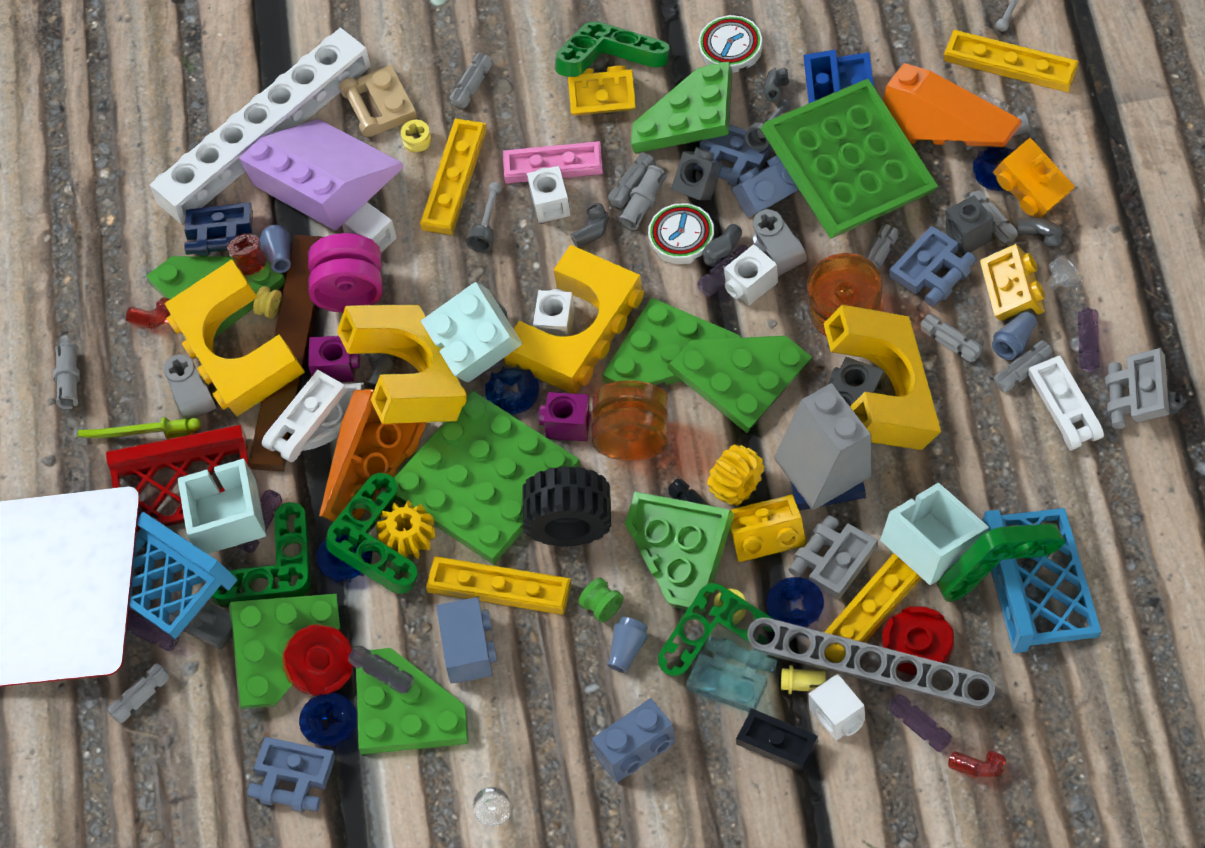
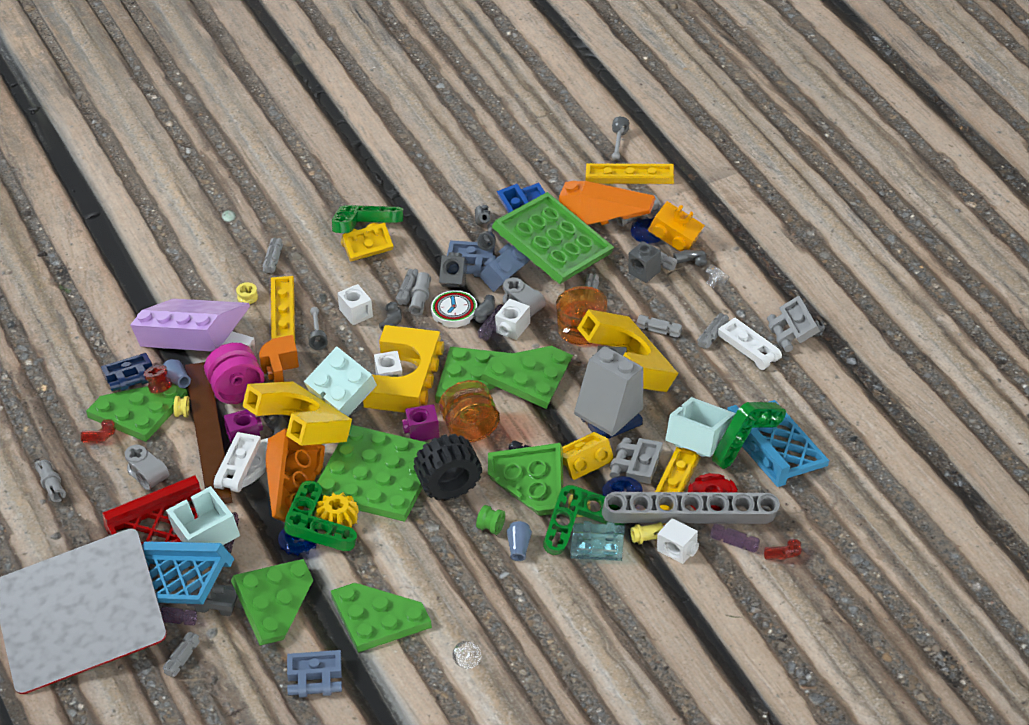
camera: 25 degrees left, 15 degrees down
lime sword [77,417,201,439] -> none
white brick [150,27,371,225] -> none
yellow arch [164,260,305,417] -> none
green beam [211,502,311,607] -> none
red tile [282,624,354,696] -> none
clear blue gear [299,693,356,748] -> none
tan plate [339,65,417,137] -> none
axle [348,646,414,693] -> none
yellow tile [426,556,572,615] -> none
sand blue brick [436,597,497,684] -> none
clear blue gear [485,364,540,415] -> none
bright pink tile [503,141,603,184] -> none
sand blue brick [592,698,675,783] -> none
bright green plate [631,61,733,154] -> none
tile [698,15,763,73] -> none
yellow gear [707,444,765,506] -> none
black plate [736,708,819,772] -> none
sand blue plate [889,225,977,307] -> none
yellow bracket [980,244,1045,322] -> none
sand blue cone [992,311,1037,360] -> none
clear purple axle [1078,307,1100,372] -> none
none -> orange brick [259,335,299,382]

